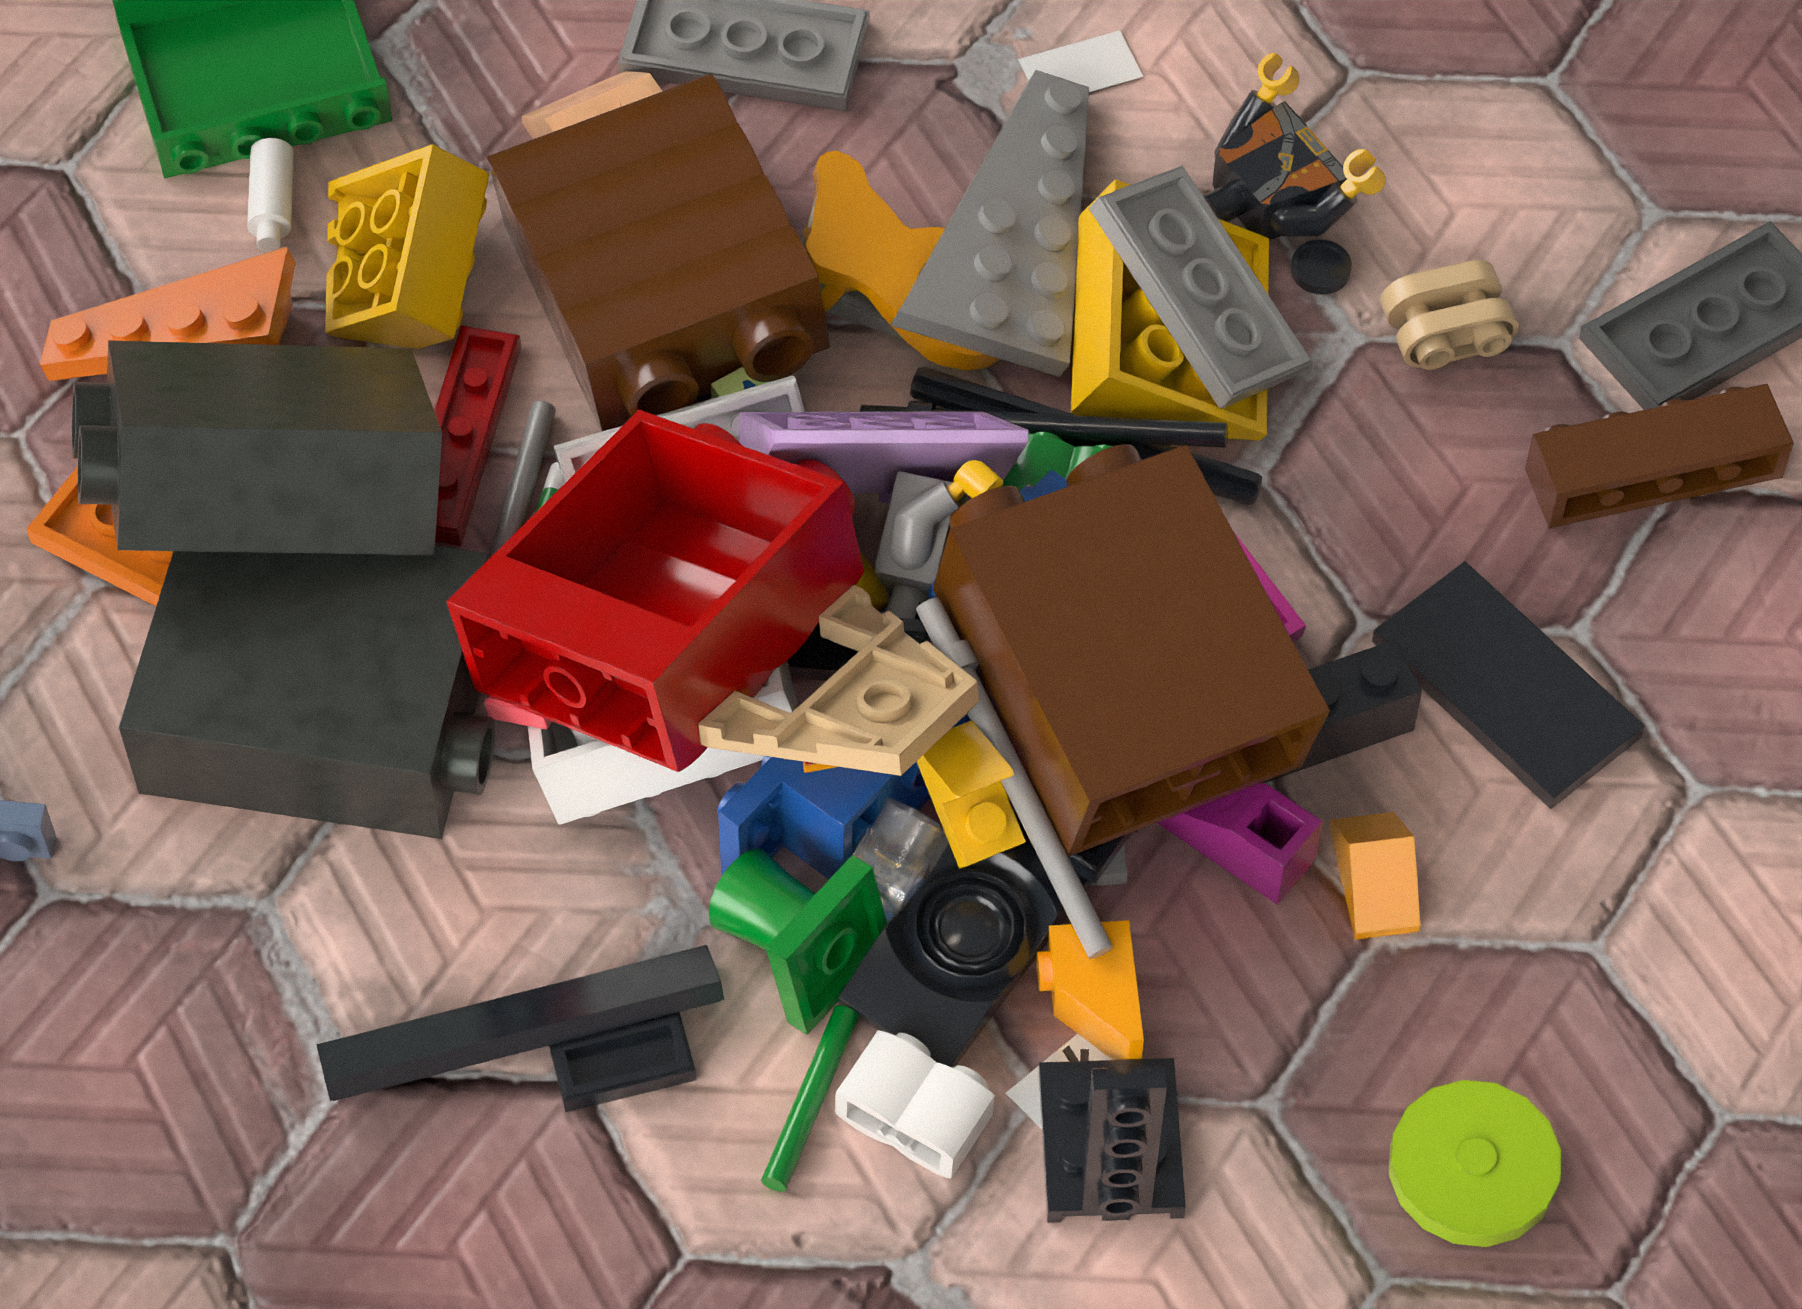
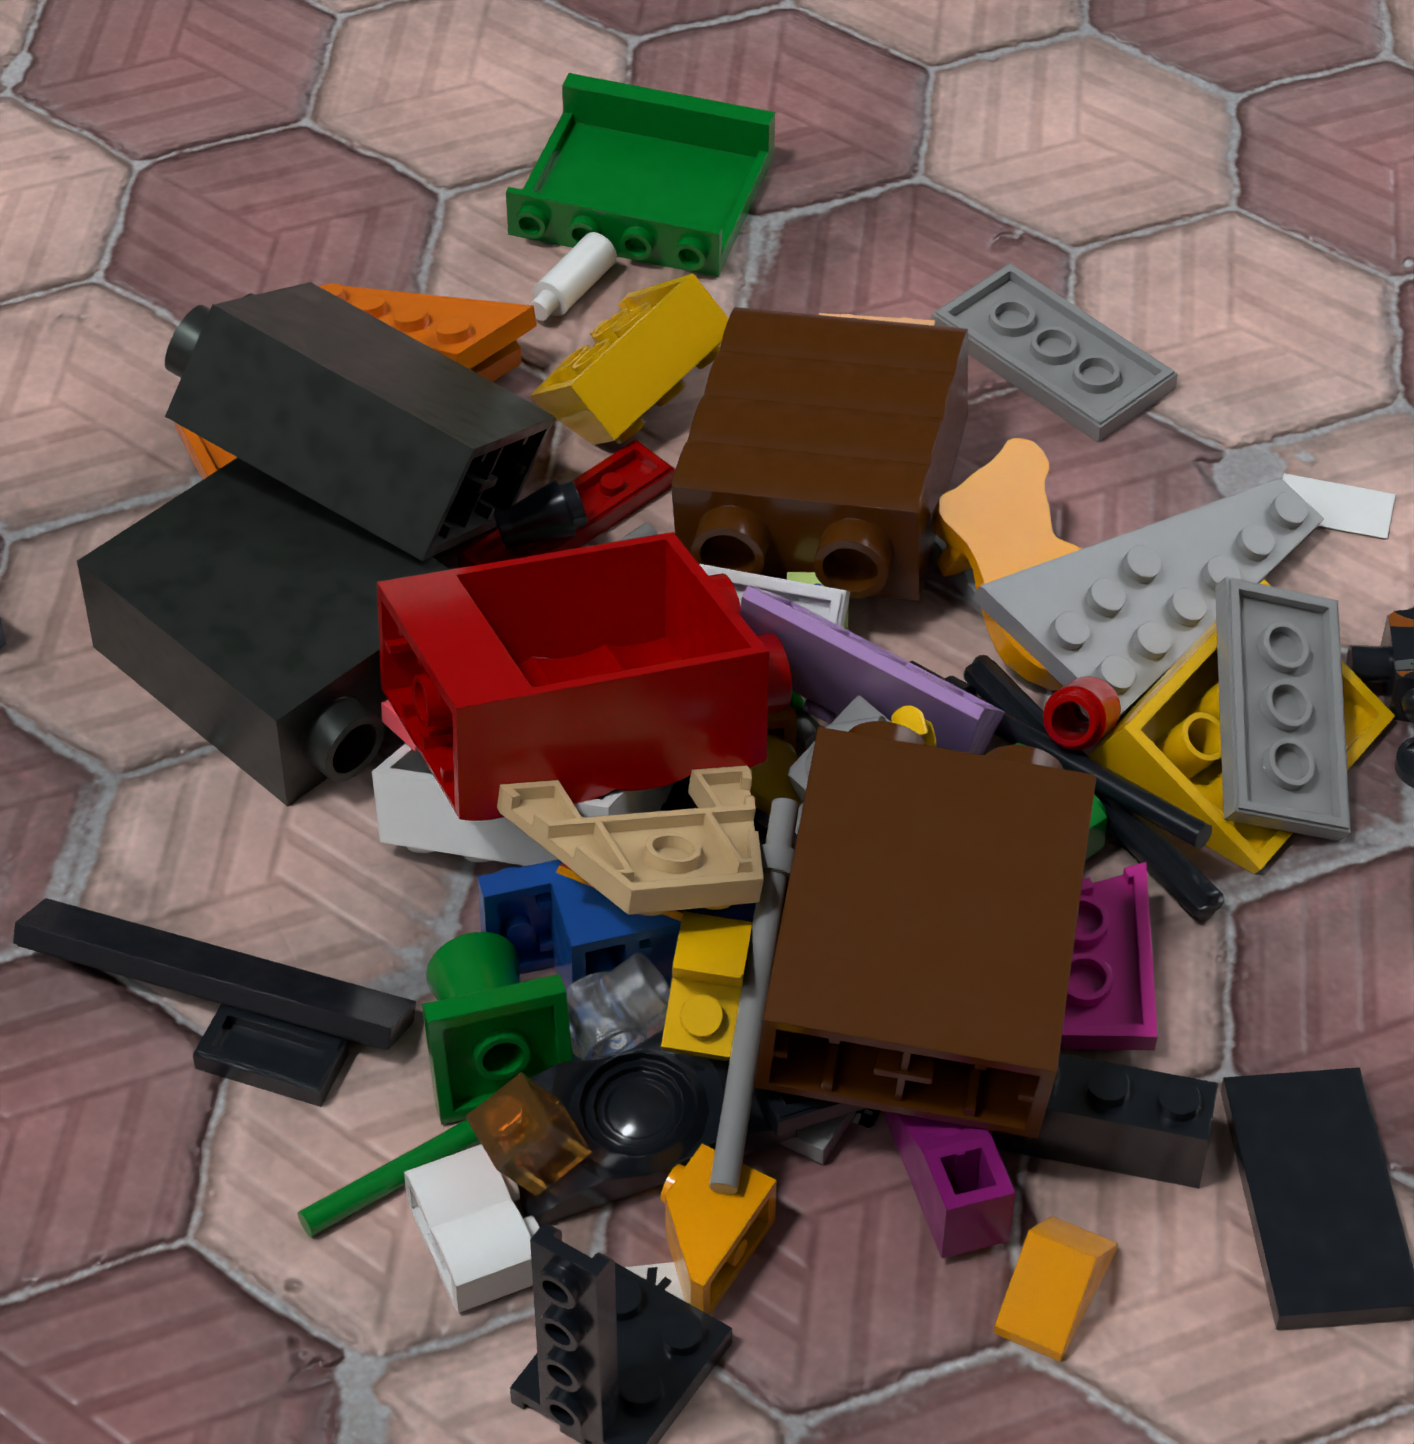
camera: 35 degrees right, 10 degrees down
none -> clear orange brick [465,1073,592,1196]
none -> black cone [494,479,588,549]
none -> red brick [1043,676,1121,750]

